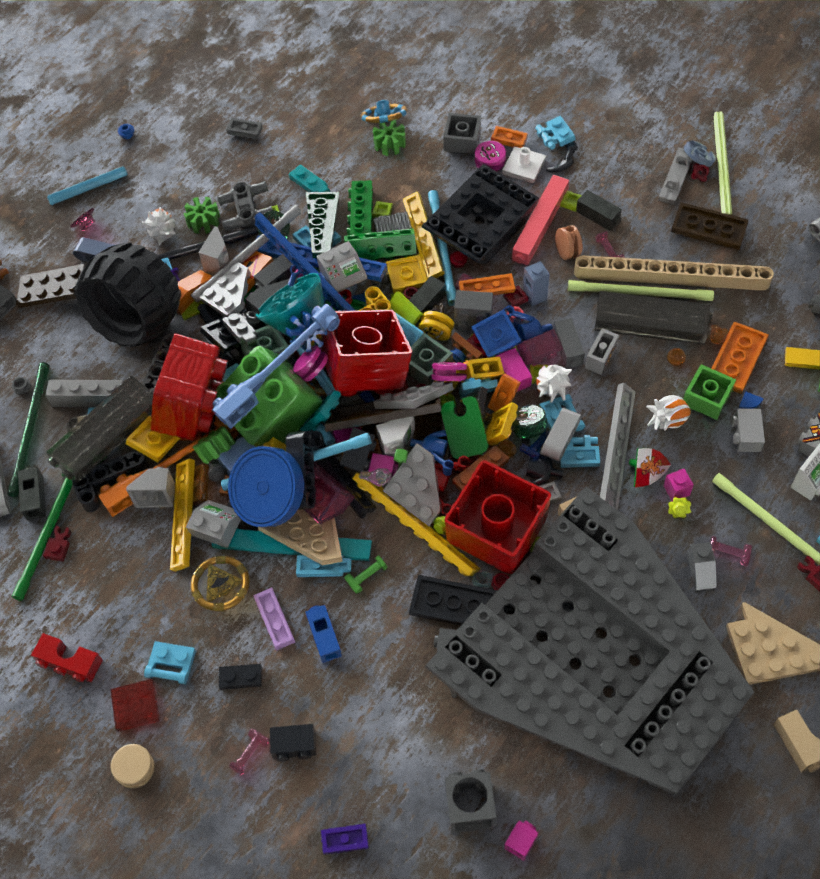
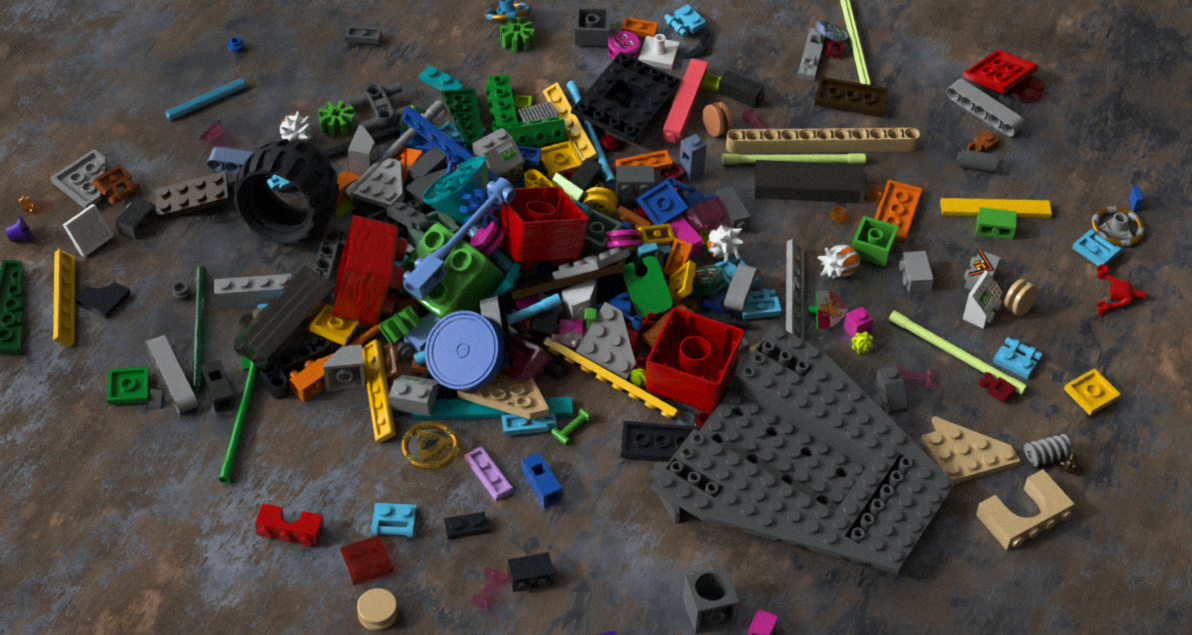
camera: 15 degrees left, 10 degrees down
dark red plate [43,526,71,562] -> none
light grey brick [585,328,619,375] -> none
blue tile [738,391,764,409] -> none

